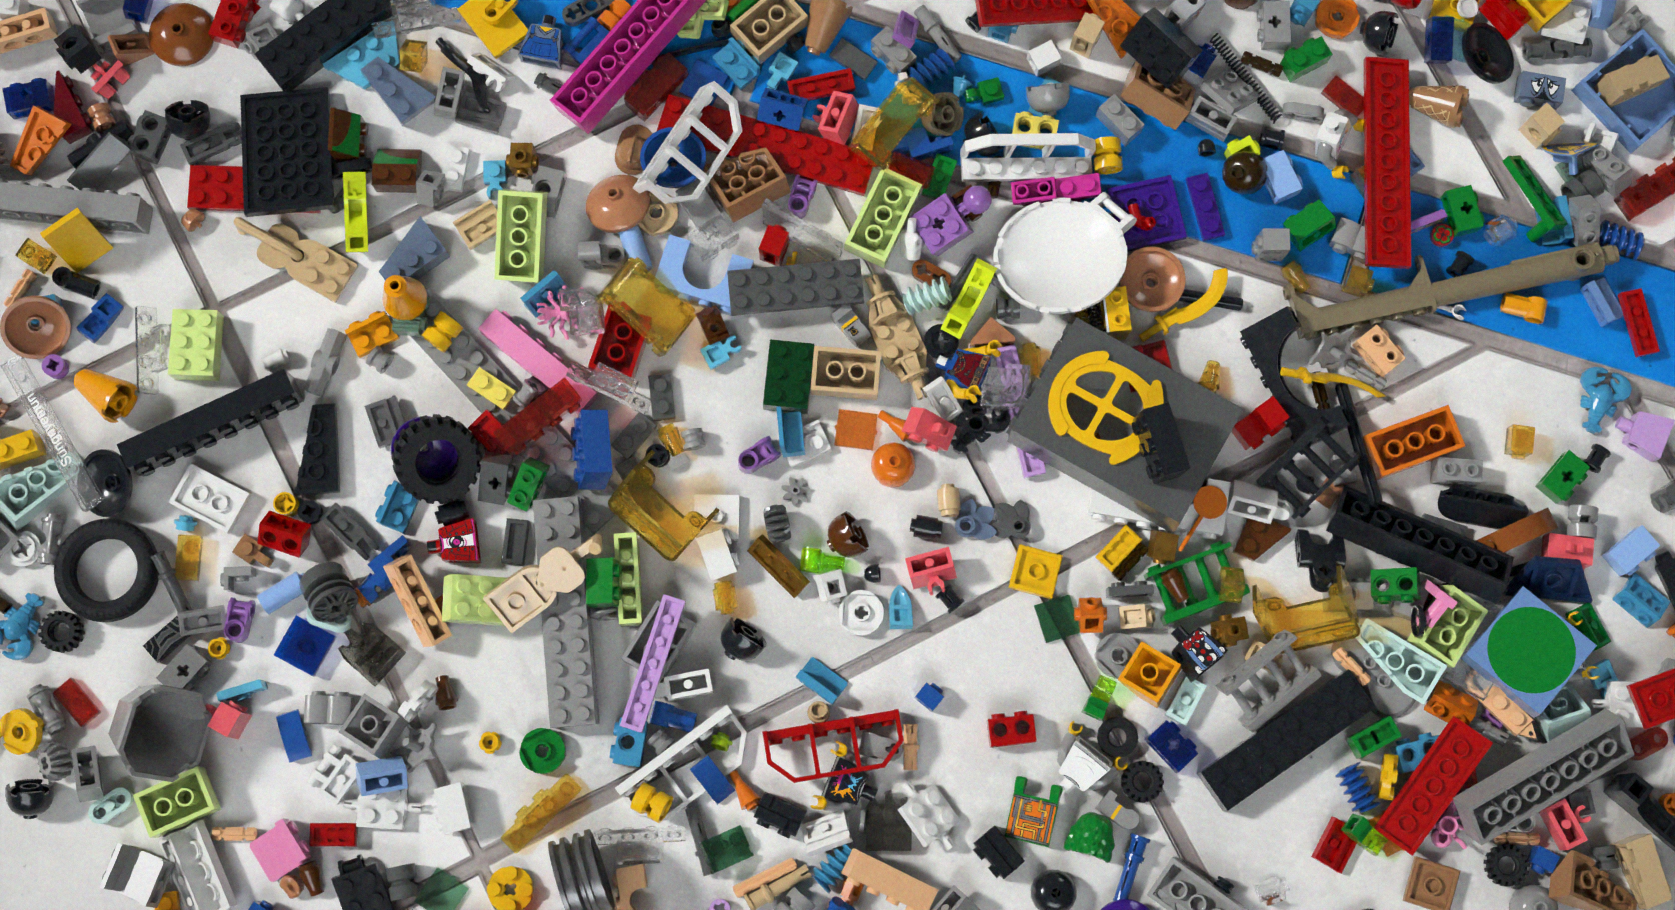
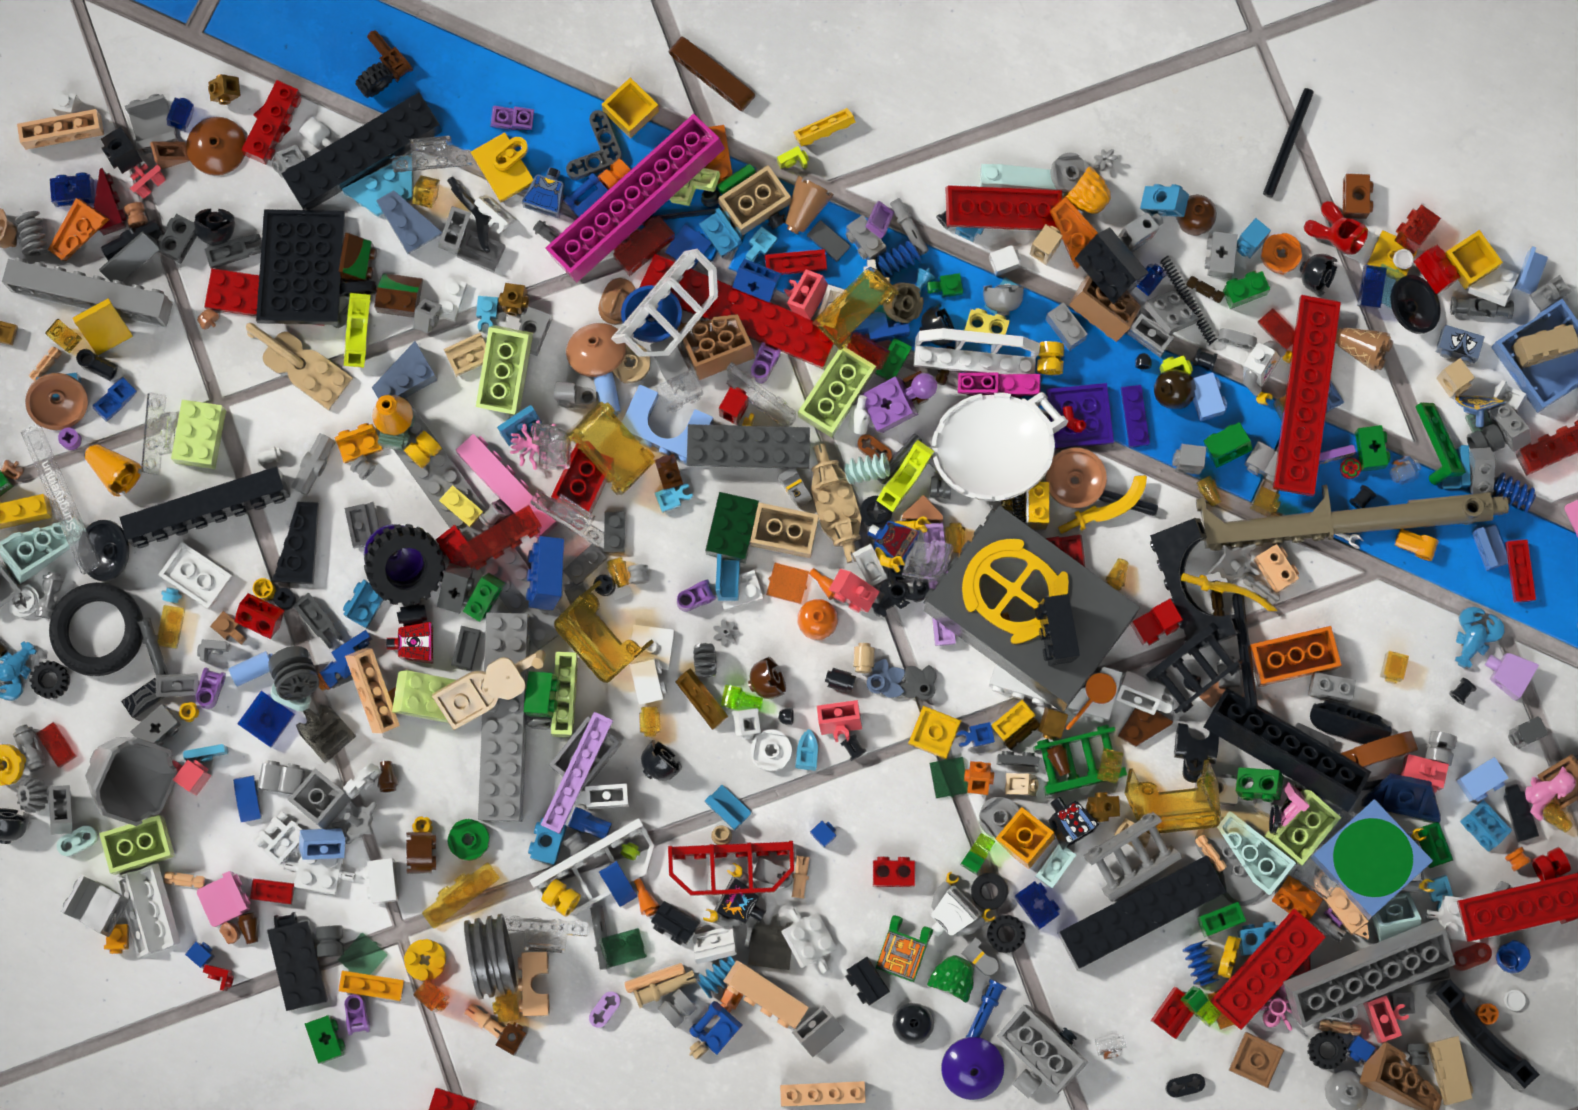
camera: 10 degrees right, 0 degrees up
green brick [1535,450,1590,504] -> none
none -> reddish brown brick [406,832,436,874]
none -> blue plate [956,722,995,747]

